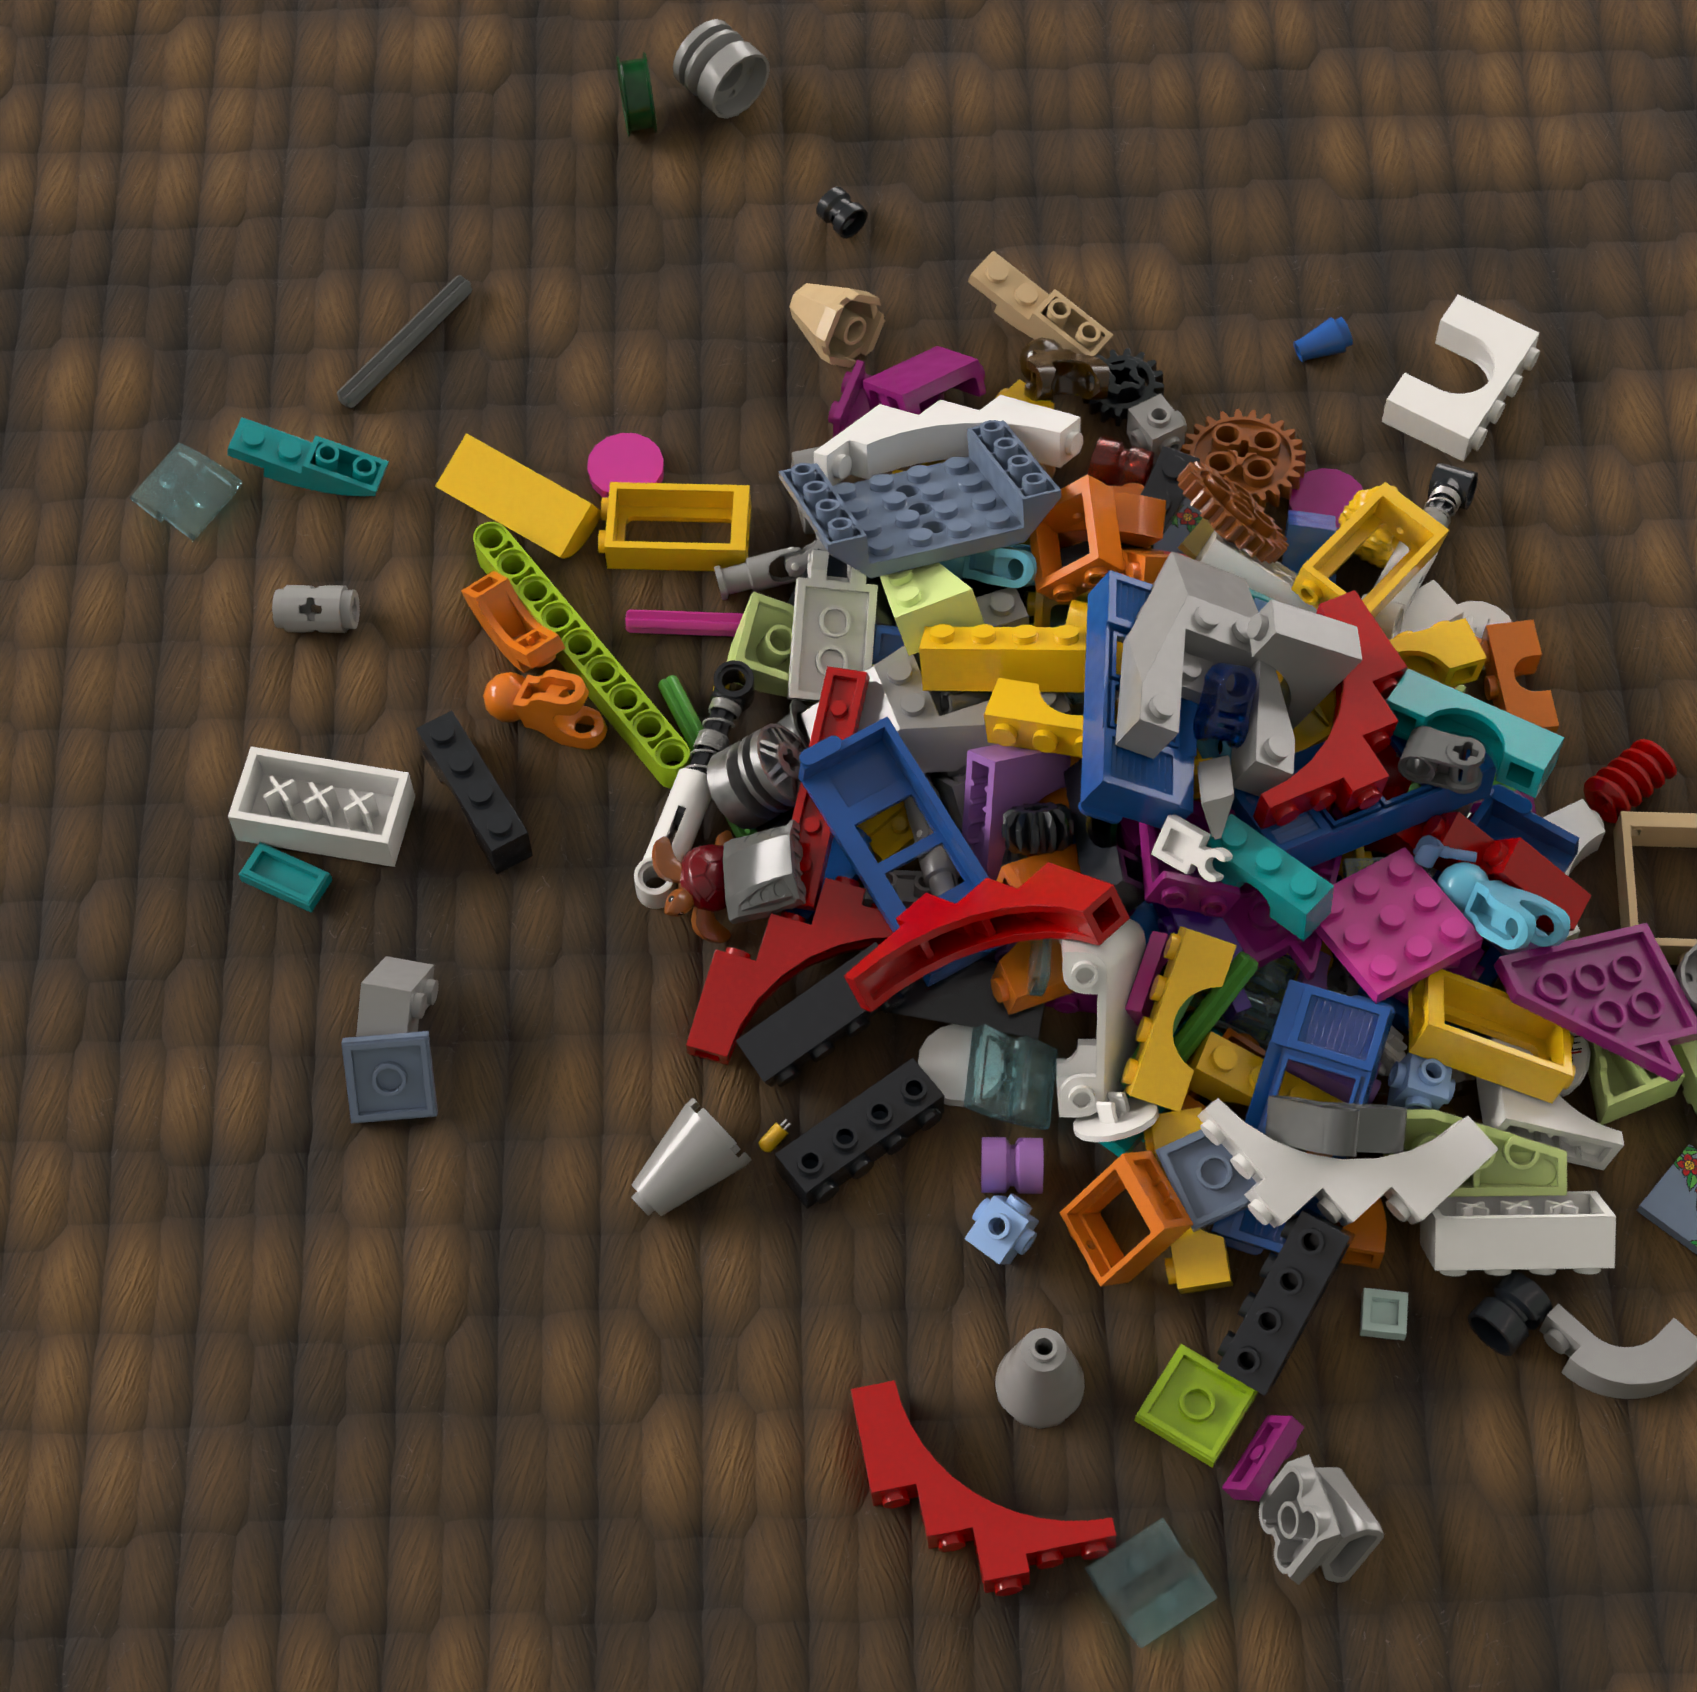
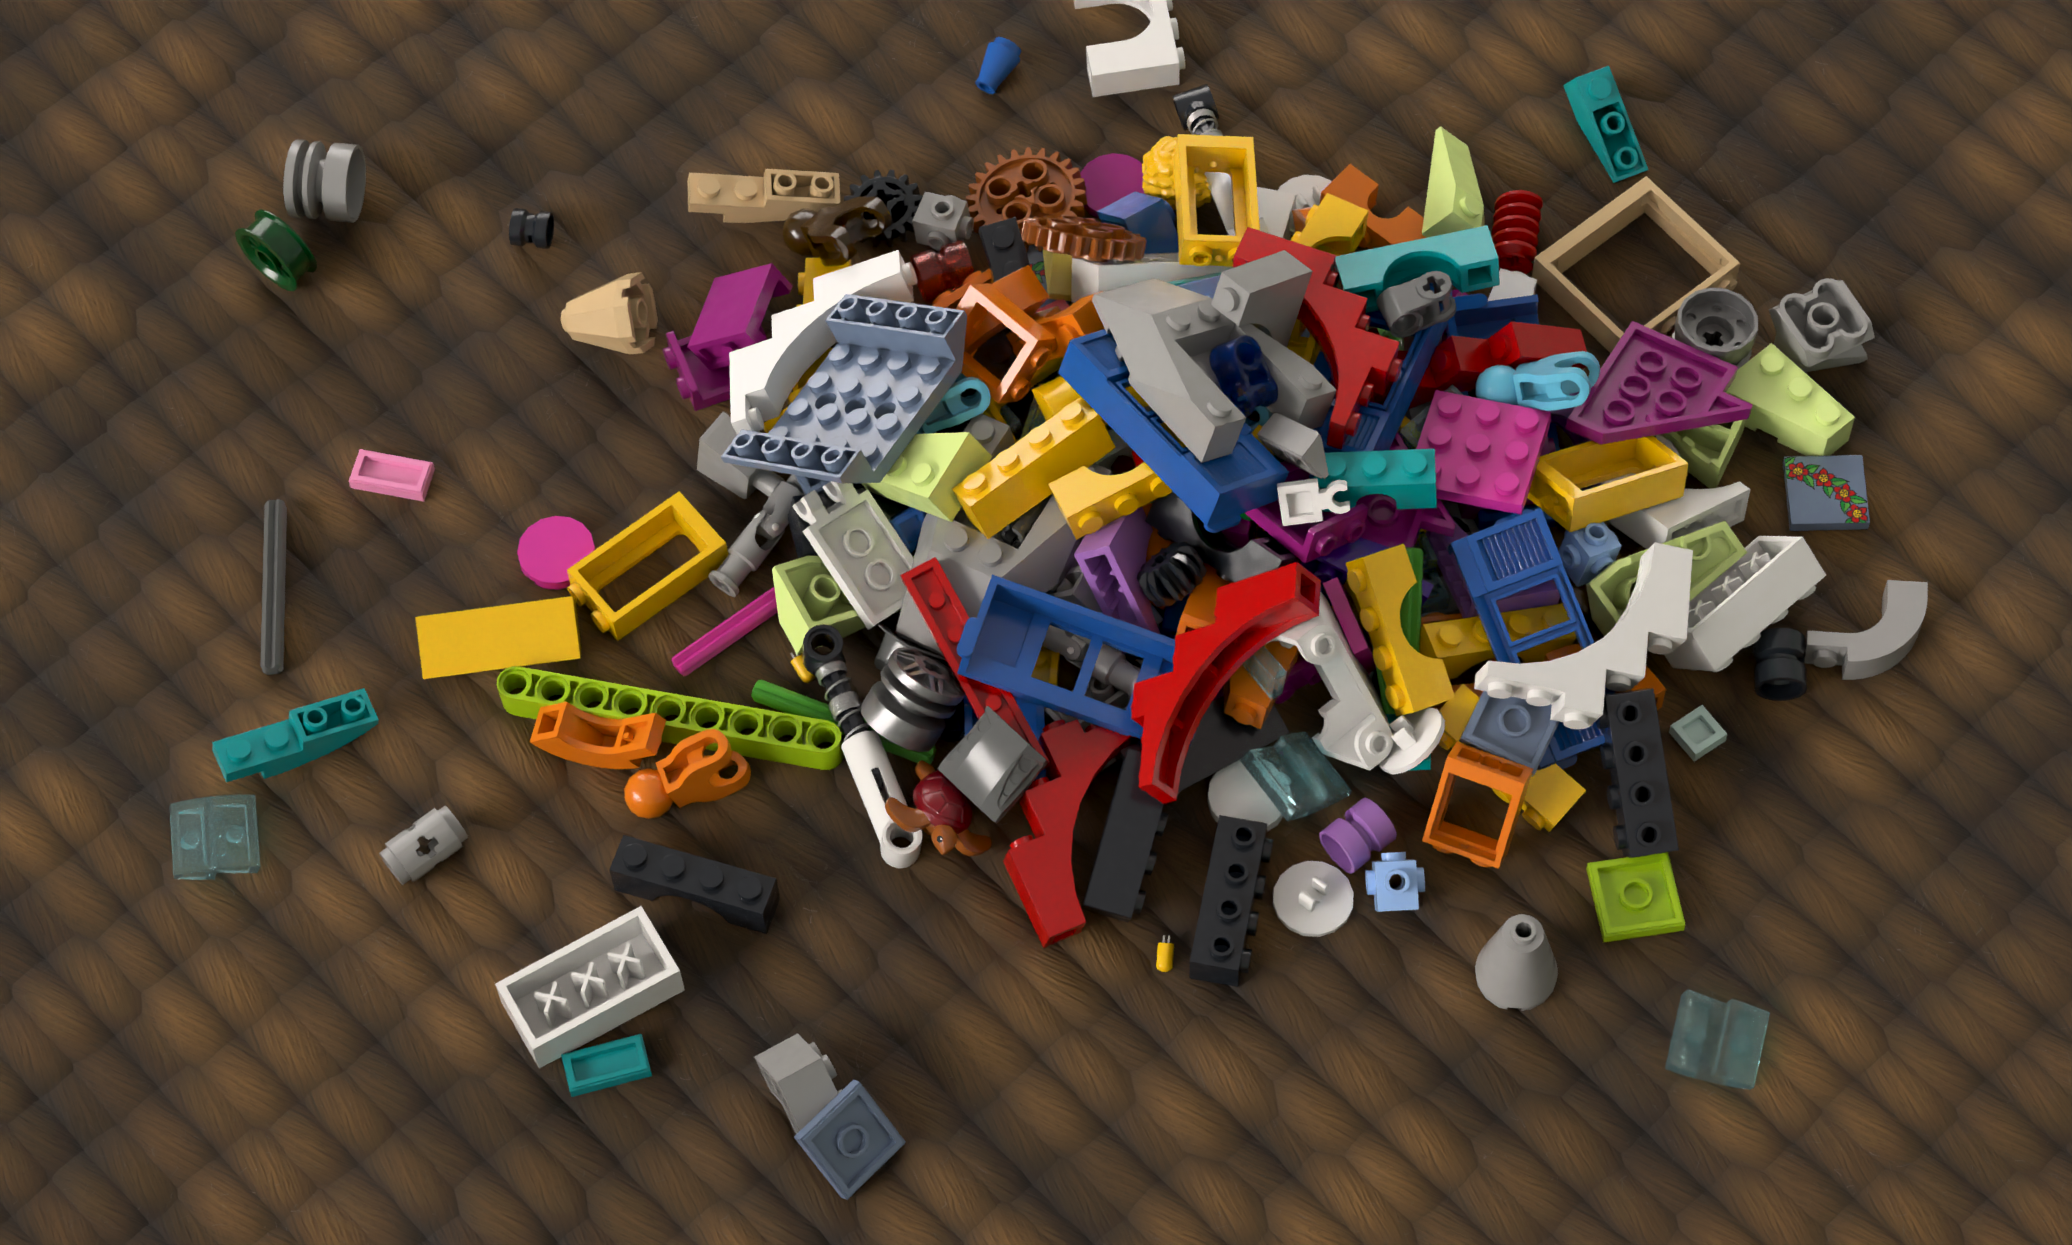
camera: 40 degrees left, 0 degrees up
light grey cone [631,1097,752,1216] -> none
red arch [851,1380,1116,1596] -> none
magenta plate [1222,1415,1304,1501] -> none
light grey piece [1259,1455,1384,1585] -> none
dark grey beam [1265,1095,1407,1157] -> none
medium blue hand [1413,835,1477,868] -> none
none -> bright pink tile [349,449,435,502]
none -> white piece [1273,861,1354,937]
none -> yellowish green wedge [1422,126,1485,238]

